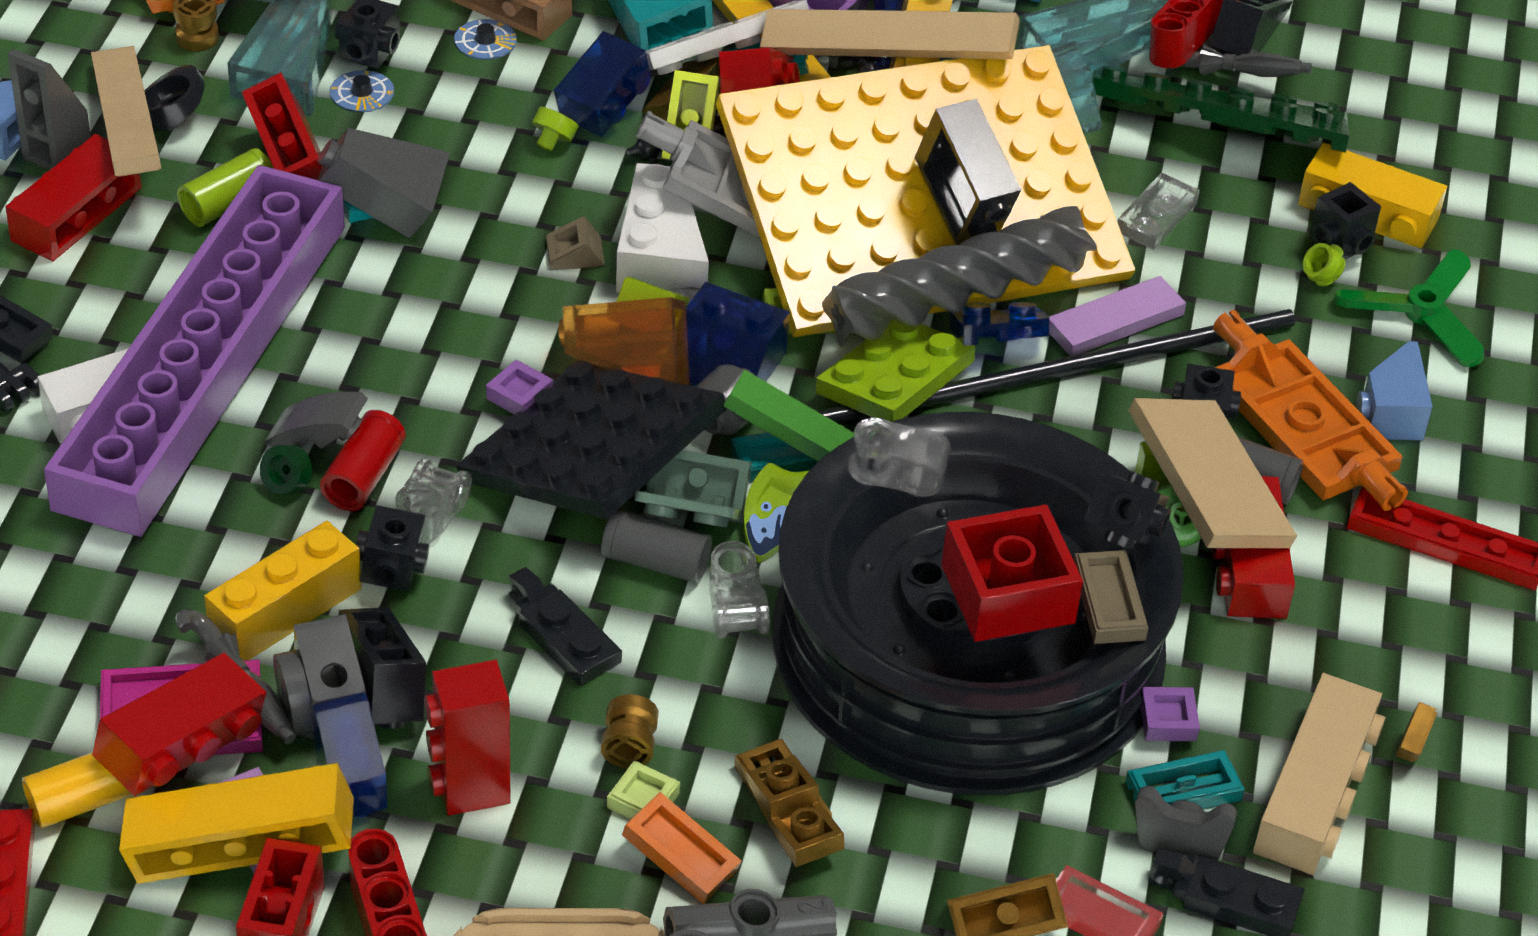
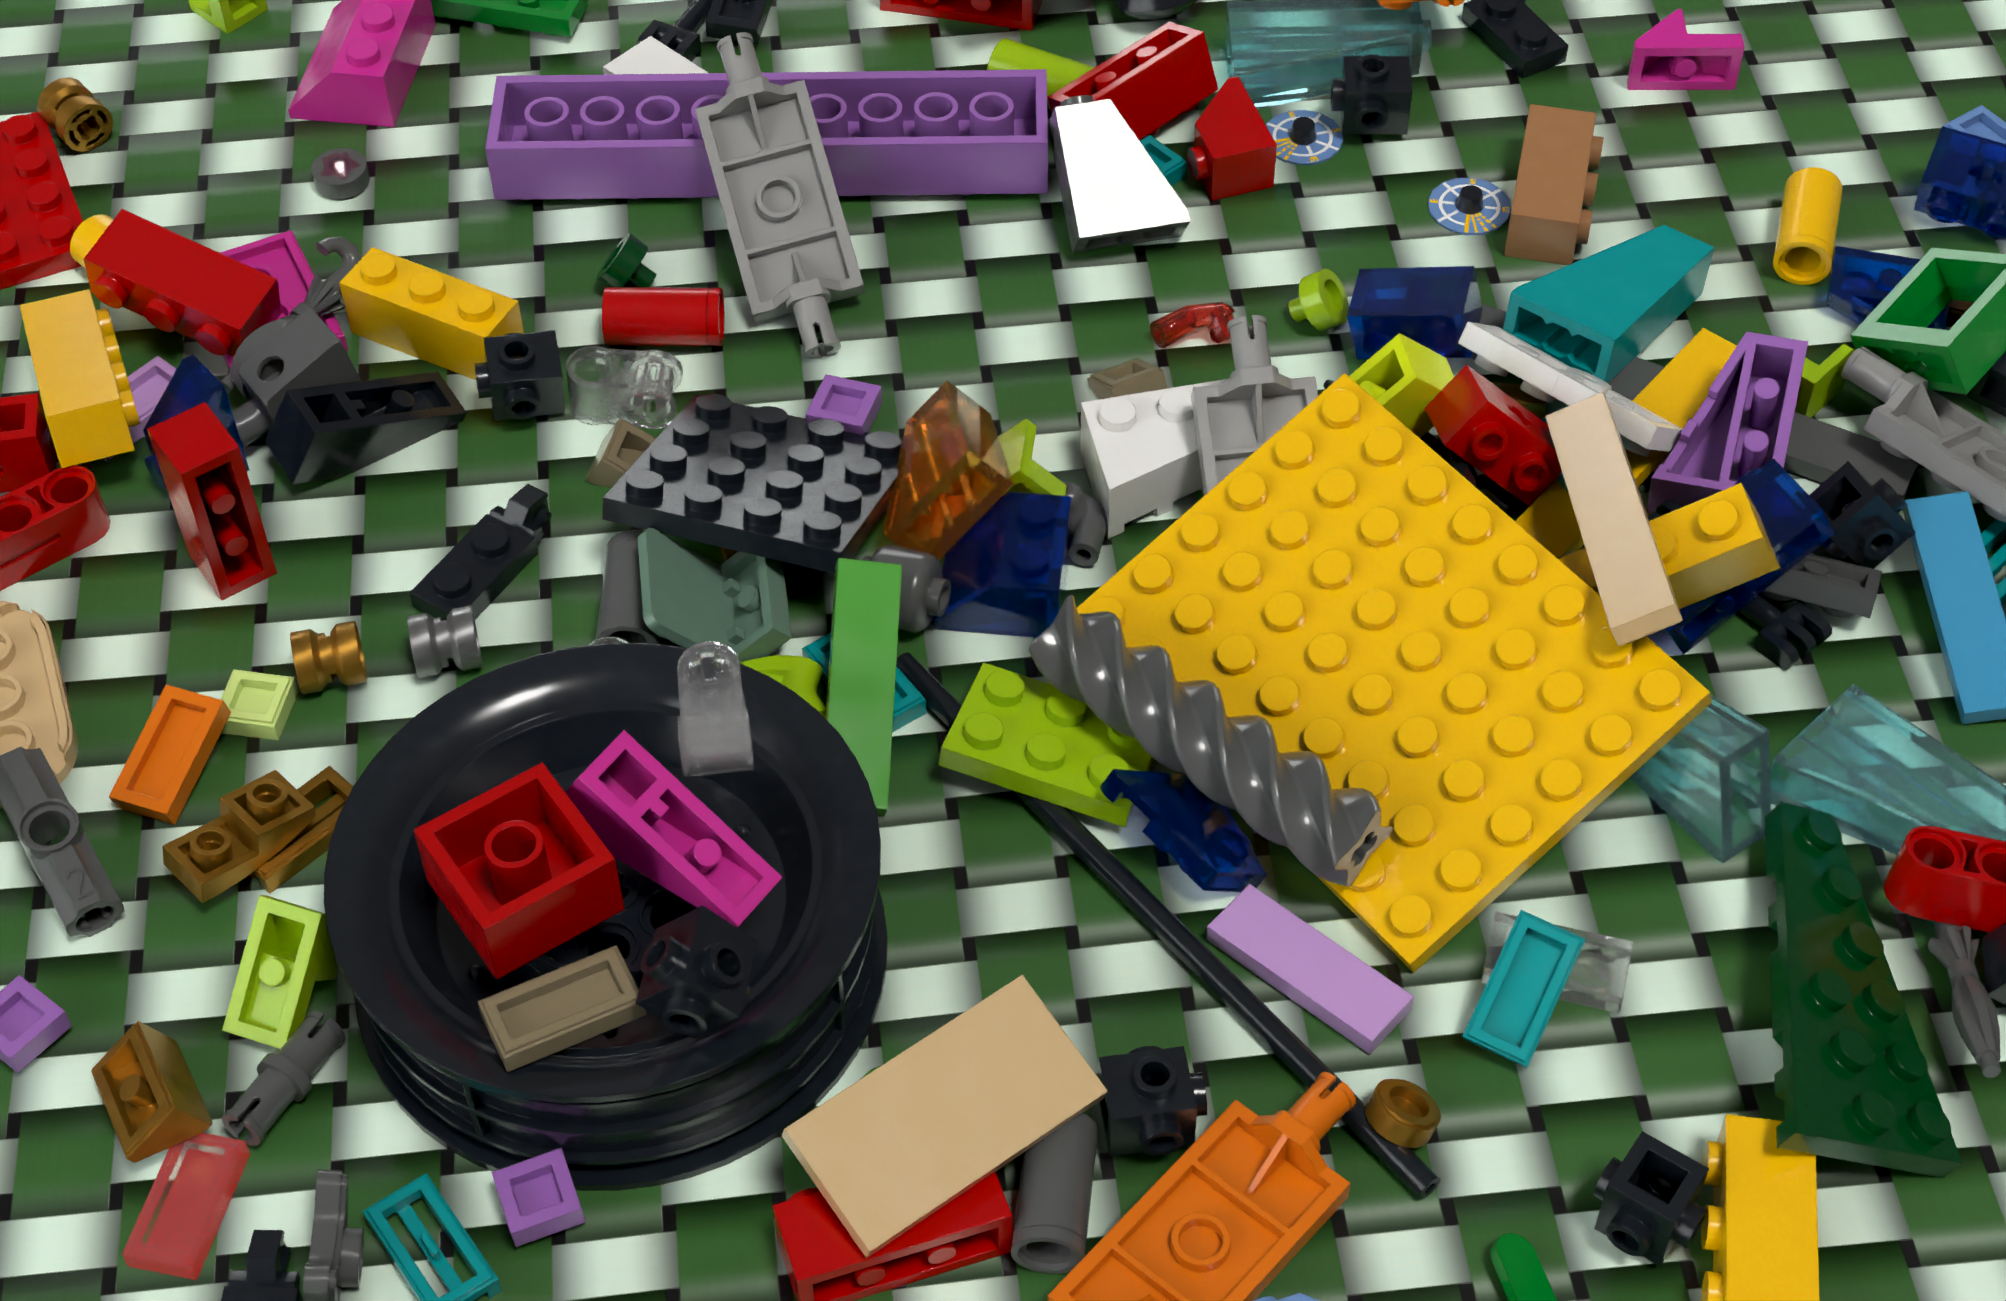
camera: 75 degrees right, 5 degrees up
dark grey slope [265,392,368,449] -> none
window [914,98,1022,245] -> none
lime plate [1303,243,1346,286] -> none
none -> lime slope [222,895,338,1049]
none -> dark grey pin [222,1011,345,1146]
none -> dark grey tile [311,148,370,200]
none -> flat silver wheel [407,606,482,678]
none -> dark pink slope [565,730,782,927]
none -> dark tan slope [585,418,656,488]
none -> light grey plate [695,32,865,359]
none -> clear red arm [1150,302,1236,348]
none -> red slope [1187,76,1277,201]
none -> pearl gold tile [1365,1079,1441,1148]
none -> teal tile [1462,910,1586,1069]

